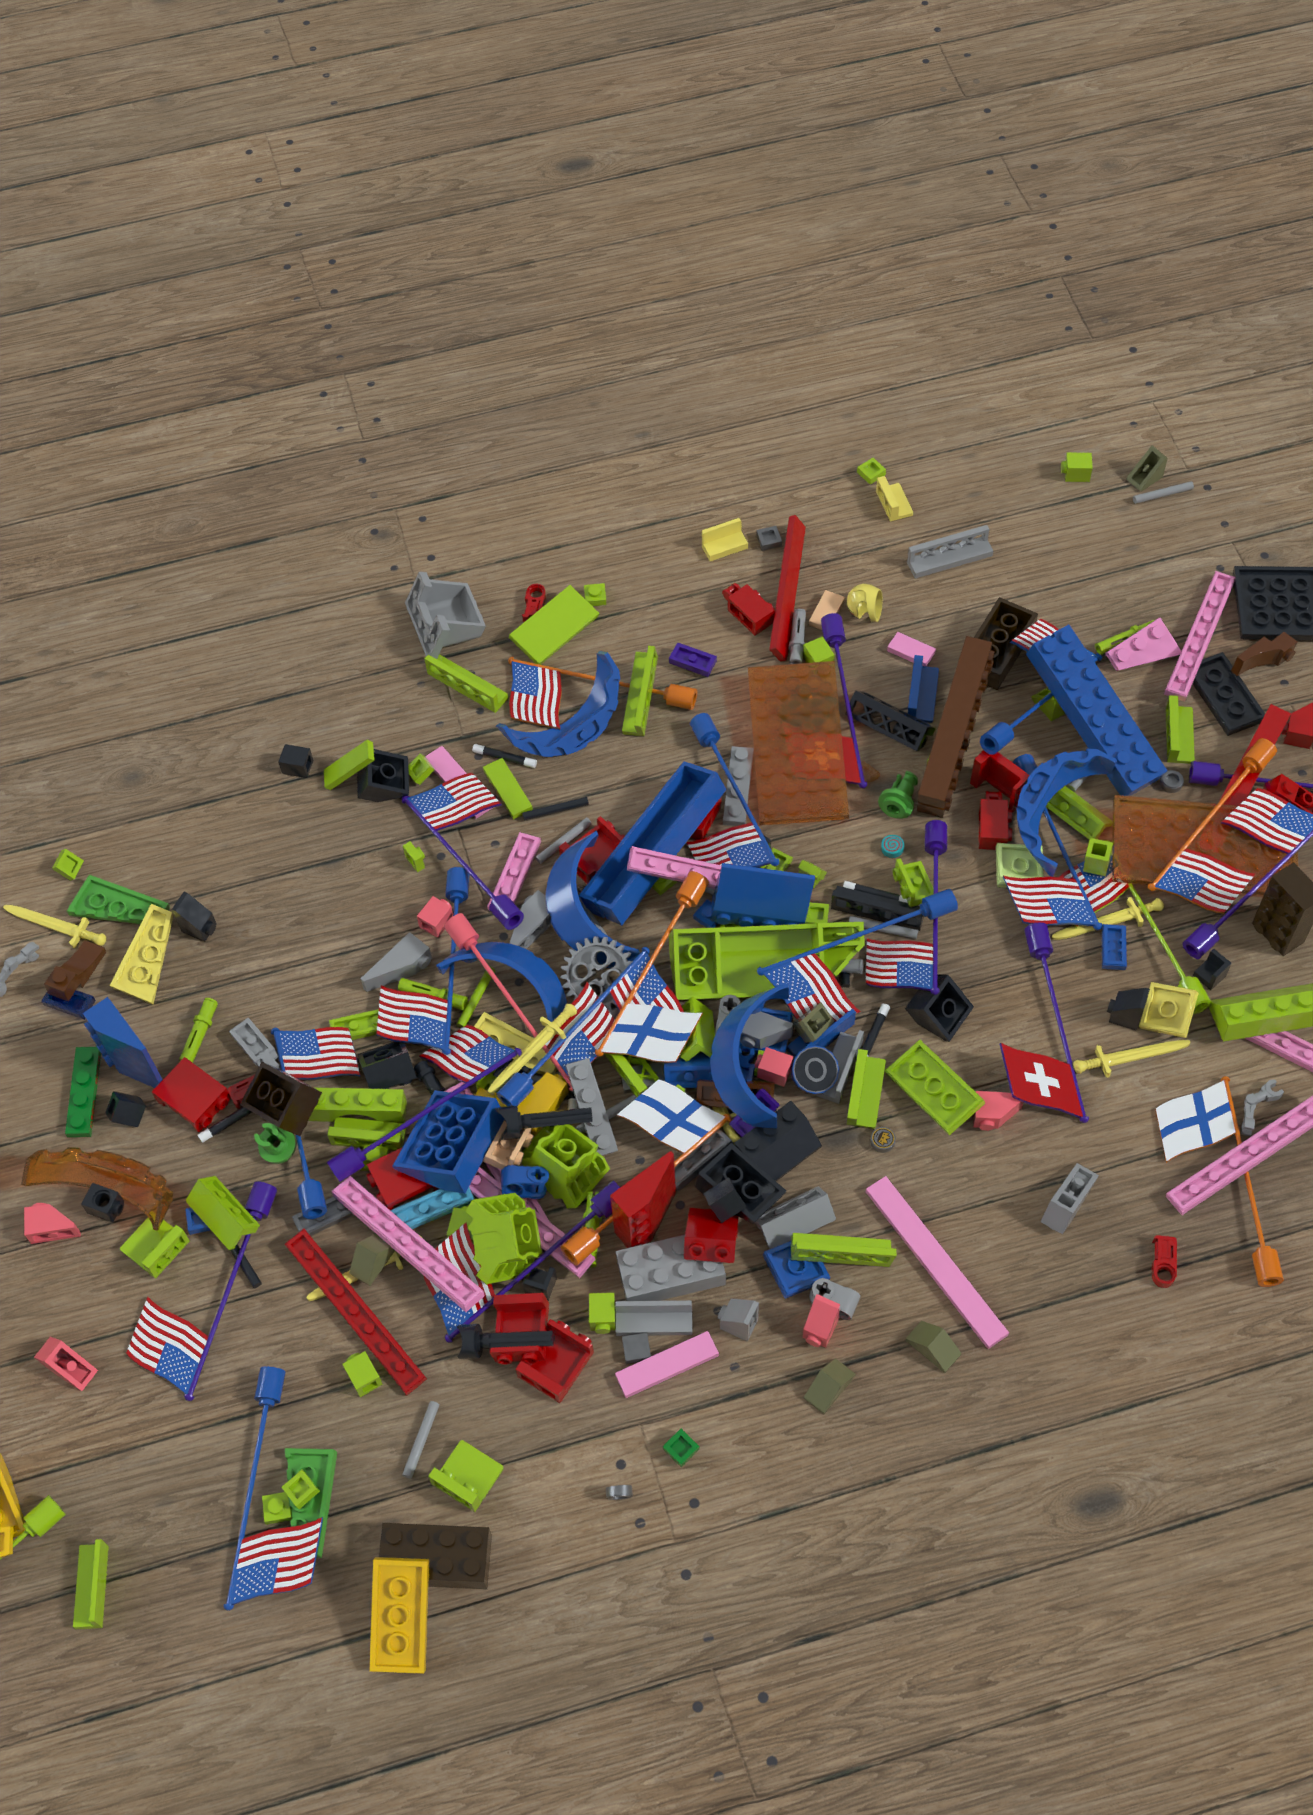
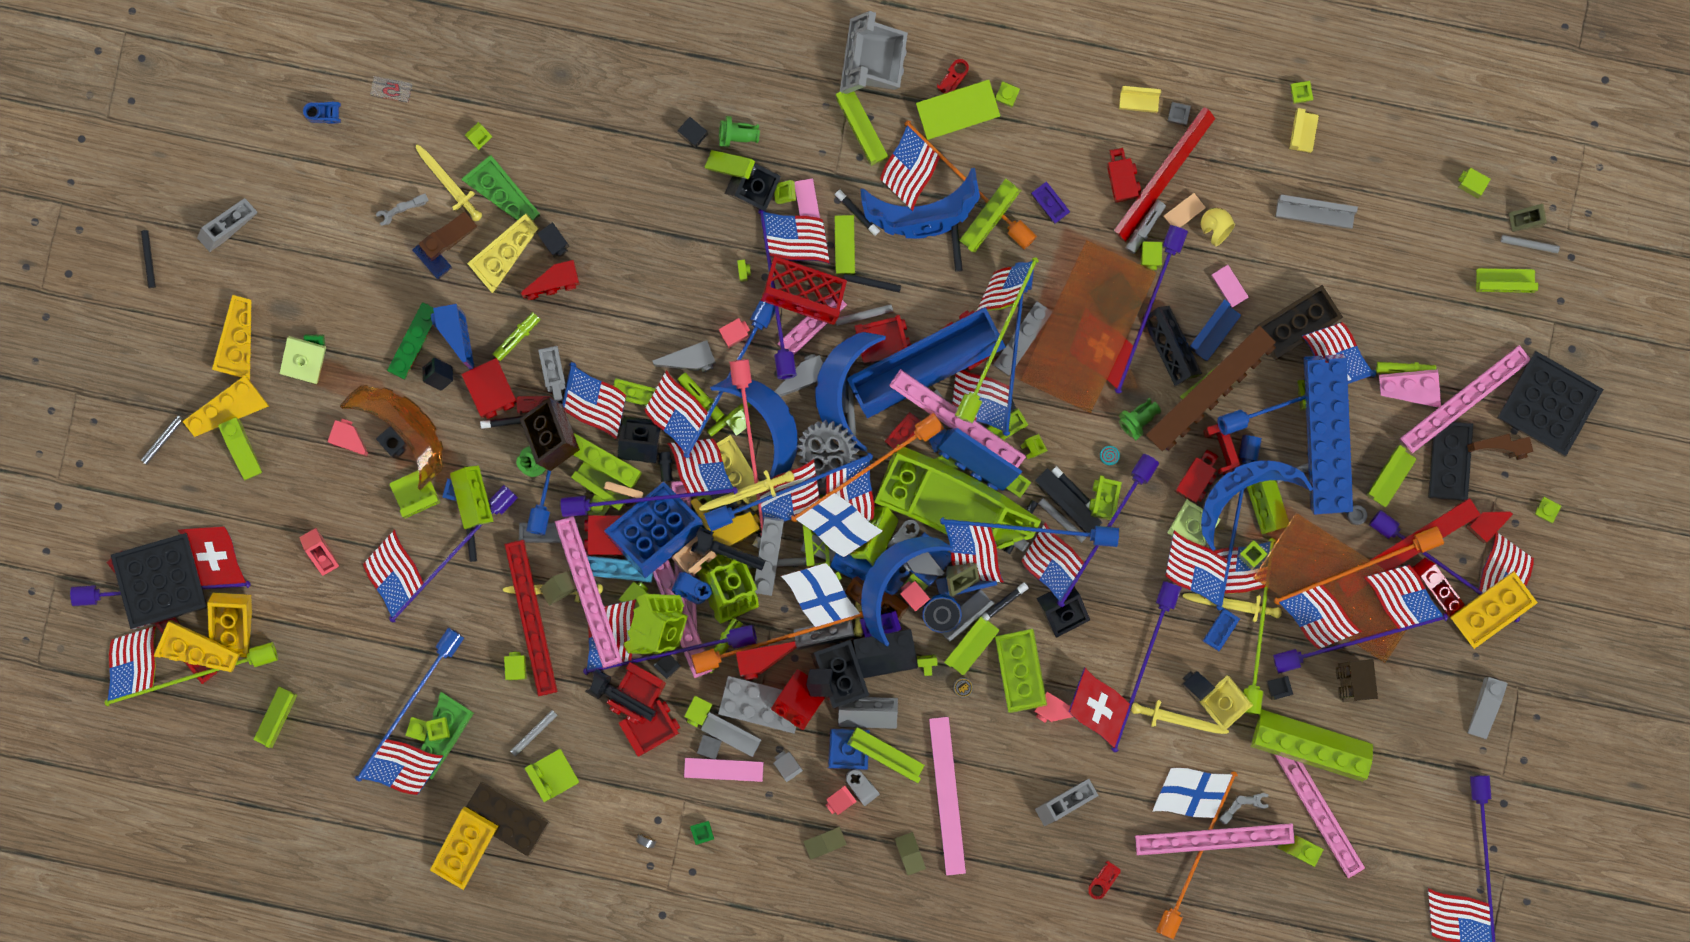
camera: 25 degrees right, 25 degrees up
none -> red slope [521,260,580,300]
none -> light nougat tile [604,481,644,498]
none -> bright green piece [719,116,760,147]
none -> lime plate [724,407,752,436]
none -> red fence [761,256,847,325]
none -> red plate [885,412,920,449]
none -> lime tile [917,655,938,676]
none -> black bar [951,223,963,272]
none -> flag [955,257,1039,424]
none -> lime panel [1476,268,1538,293]

